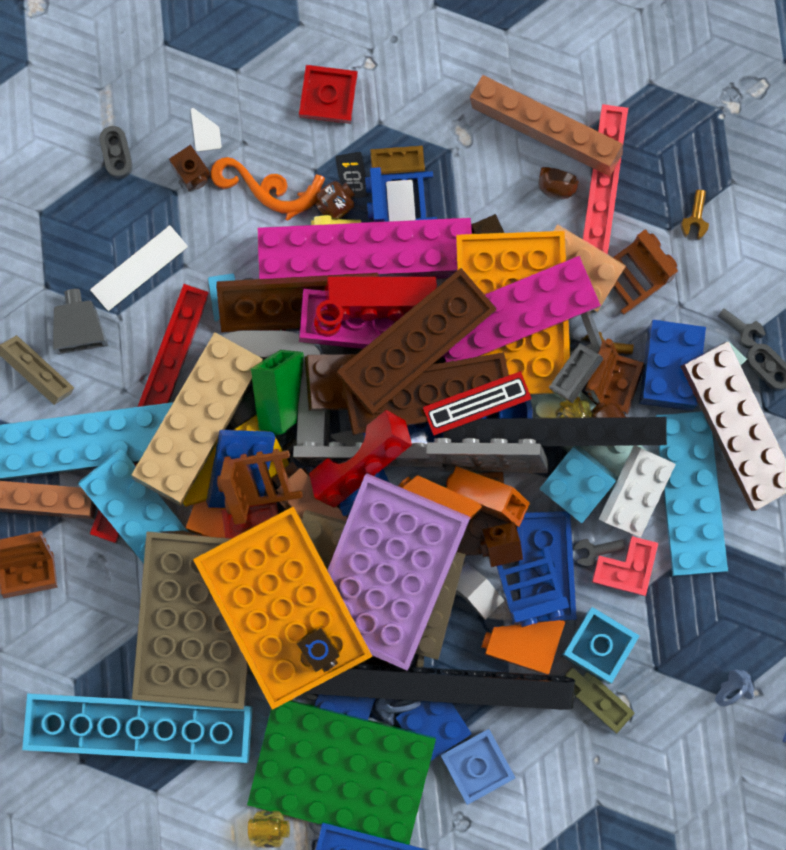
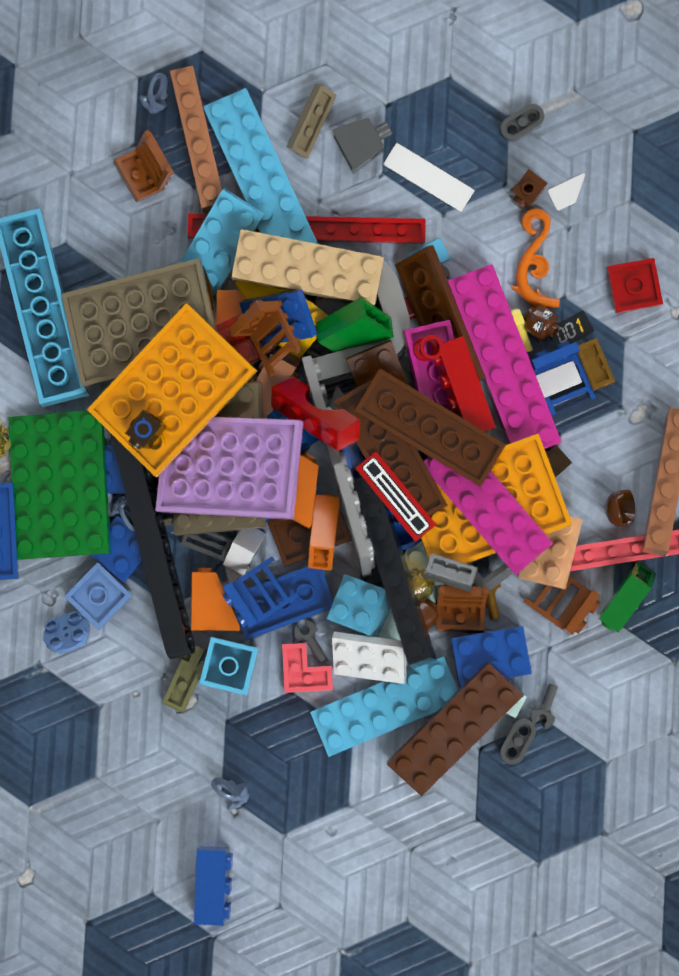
camera: 75 degrees right, 5 degrees up
reddish brown brick [479,522,523,567] -> none
pearl gold bar [681,190,709,240] -> none
none -> medium blue plate [43,611,90,654]
none -> dark grey tile [180,532,233,562]
none -> green slope [599,561,656,633]

